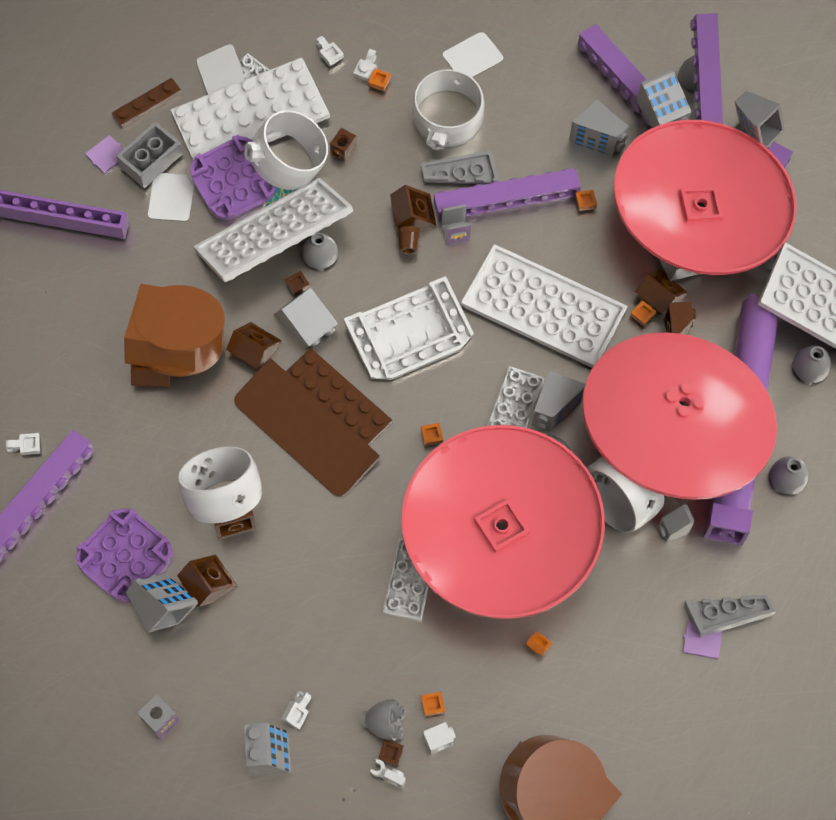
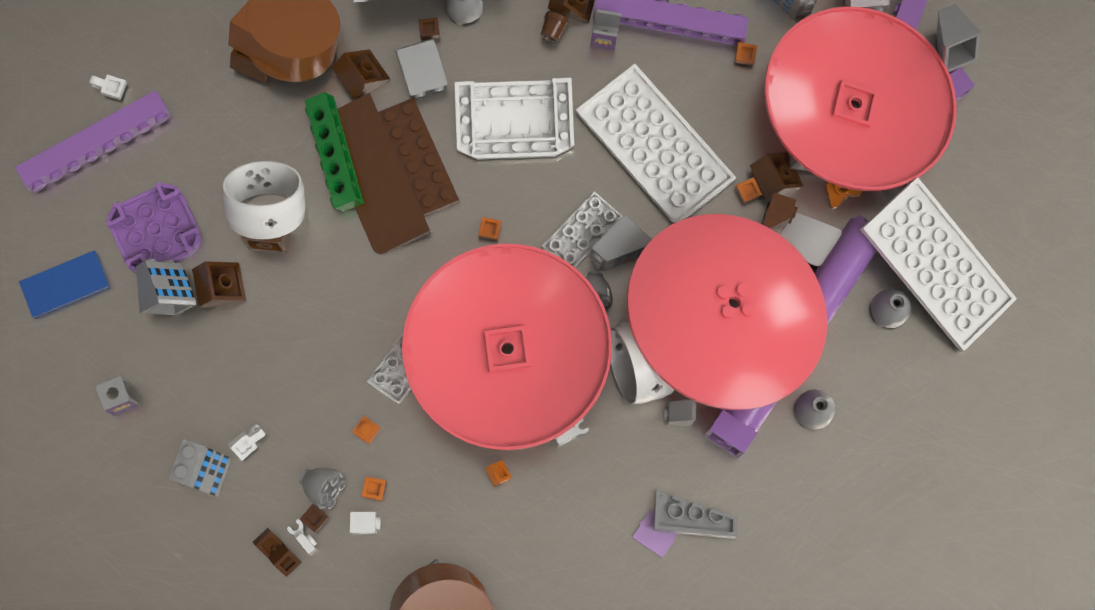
camera: 20 degrees right, 10 degrees up
none -> blue tile [19,250,110,319]
none -> reddish brown slope [252,528,301,577]
none -> green brick [304,92,364,212]
none -> orange plate [352,416,381,444]
none -> white plate [554,419,589,447]
none -> white sticker [781,213,842,266]
none -> orange animal [826,182,863,209]

